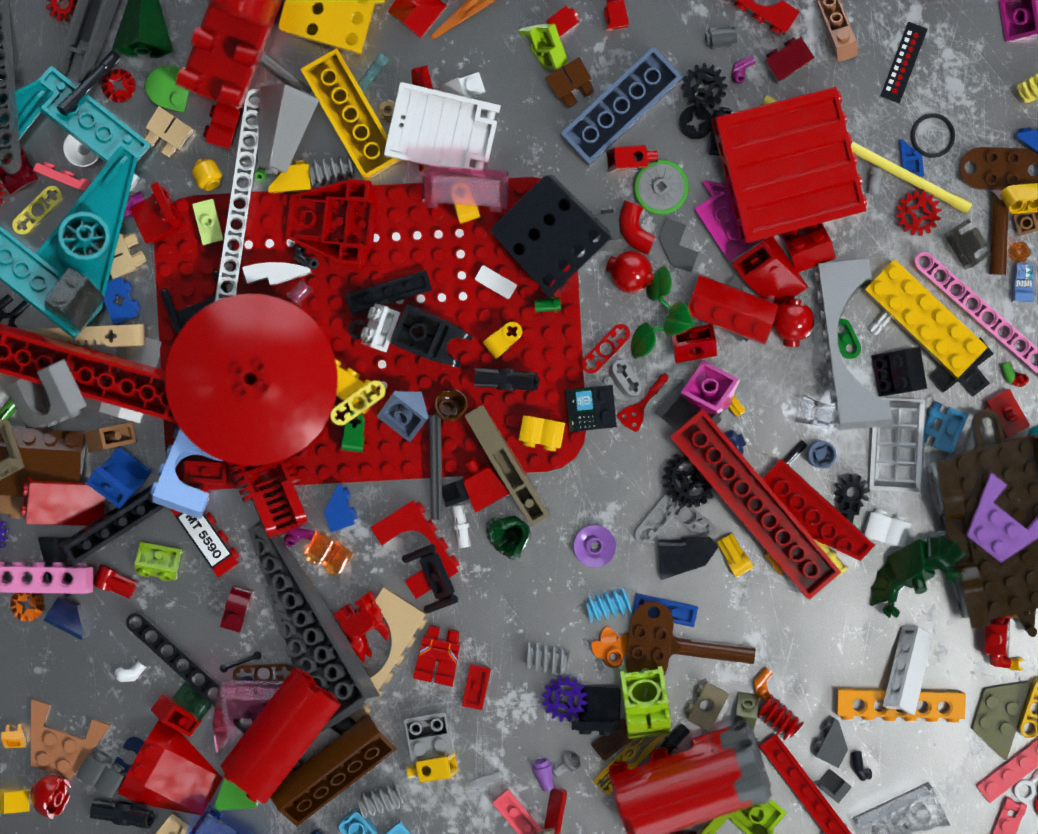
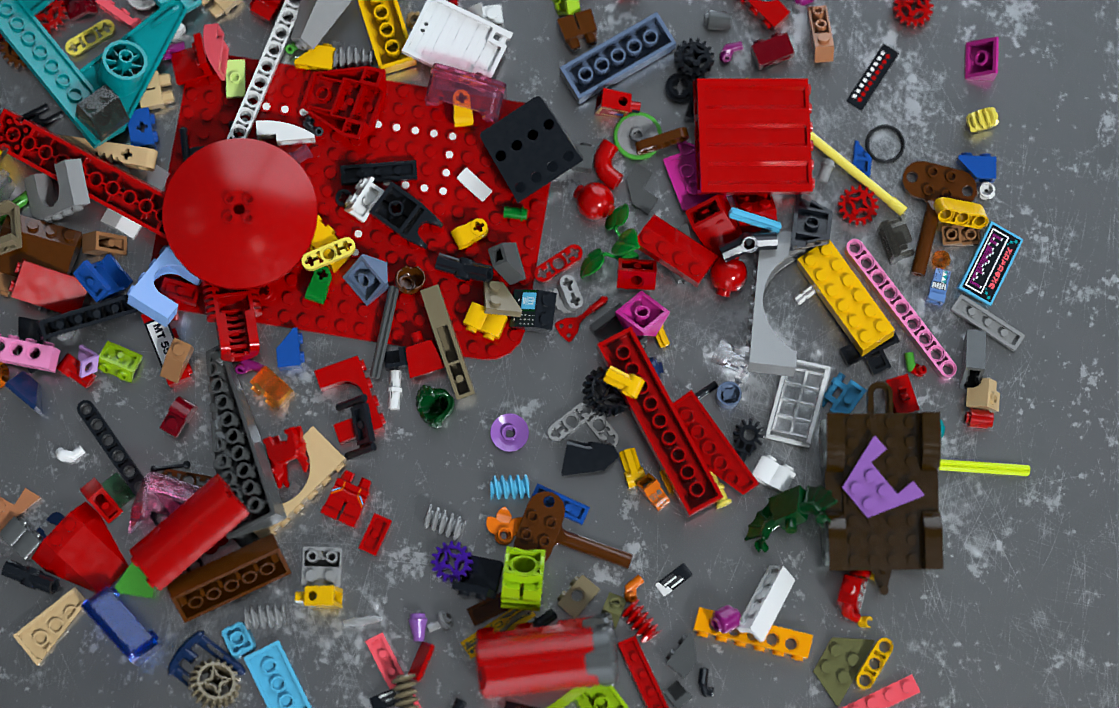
camera: 15 degrees right, 10 degrees down
yellow head [191,158,222,191] -> none
green plate [837,319,861,359] -> none
black slope [871,347,927,397] -> none
none -> lavender bracket [78,344,99,378]
none -> medium nougat slope [160,338,194,384]
none -> coral slope [203,23,229,81]
none -> dark tan wing [483,280,522,317]
none -> dark grey slope [488,242,526,285]
none -> yellow piece [603,366,645,399]
none -> reddish brown beam [635,127,690,155]
none -> orange leg [636,473,670,511]
none -> sticker [655,563,693,596]
none -> magenta head [711,605,741,634]
none -> black piece [718,232,778,262]
none -> medium azure axle [728,207,782,233]
none -> black wing [789,194,833,251]

